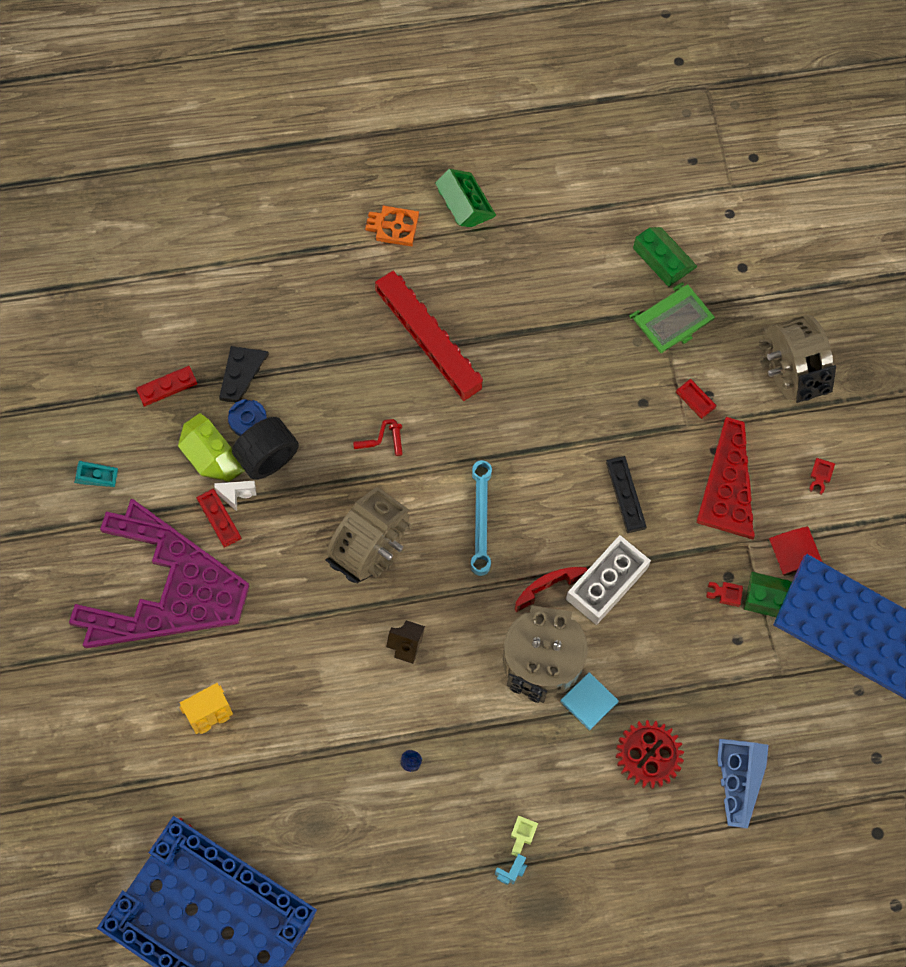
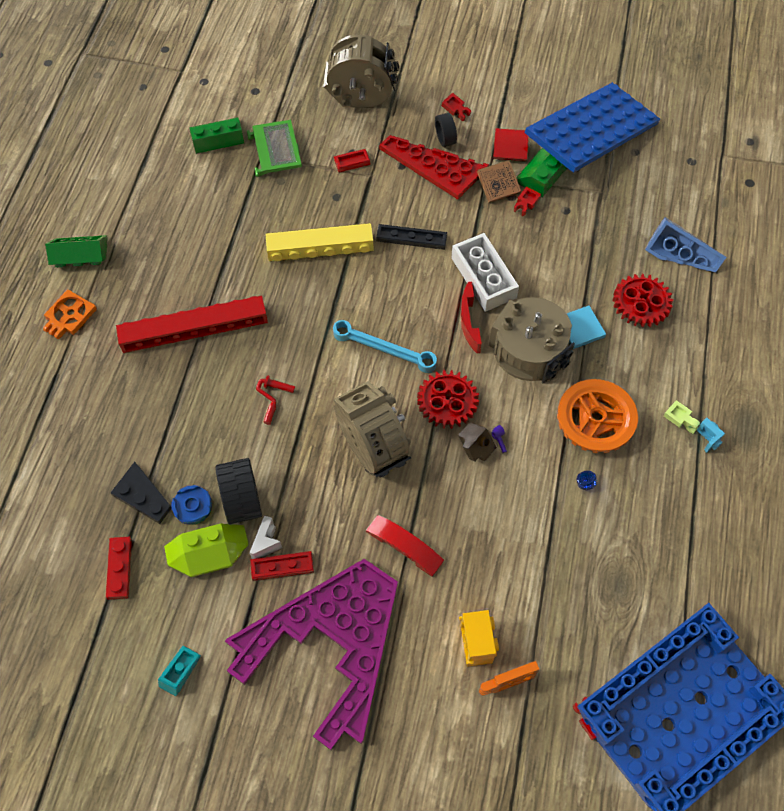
camera: 65 degrees left, 5 degrees down
none -> light yellow brick [266,223,374,261]
none -> red slope [366,515,444,577]
none -> red gear [417,370,479,429]
none -> black tyre [435,112,457,147]
none -> medium nougat tile [477,160,521,203]
none -> orange piece [479,661,539,696]
none -> dark purple hand [491,425,507,453]
none -> orange gear [557,379,638,453]

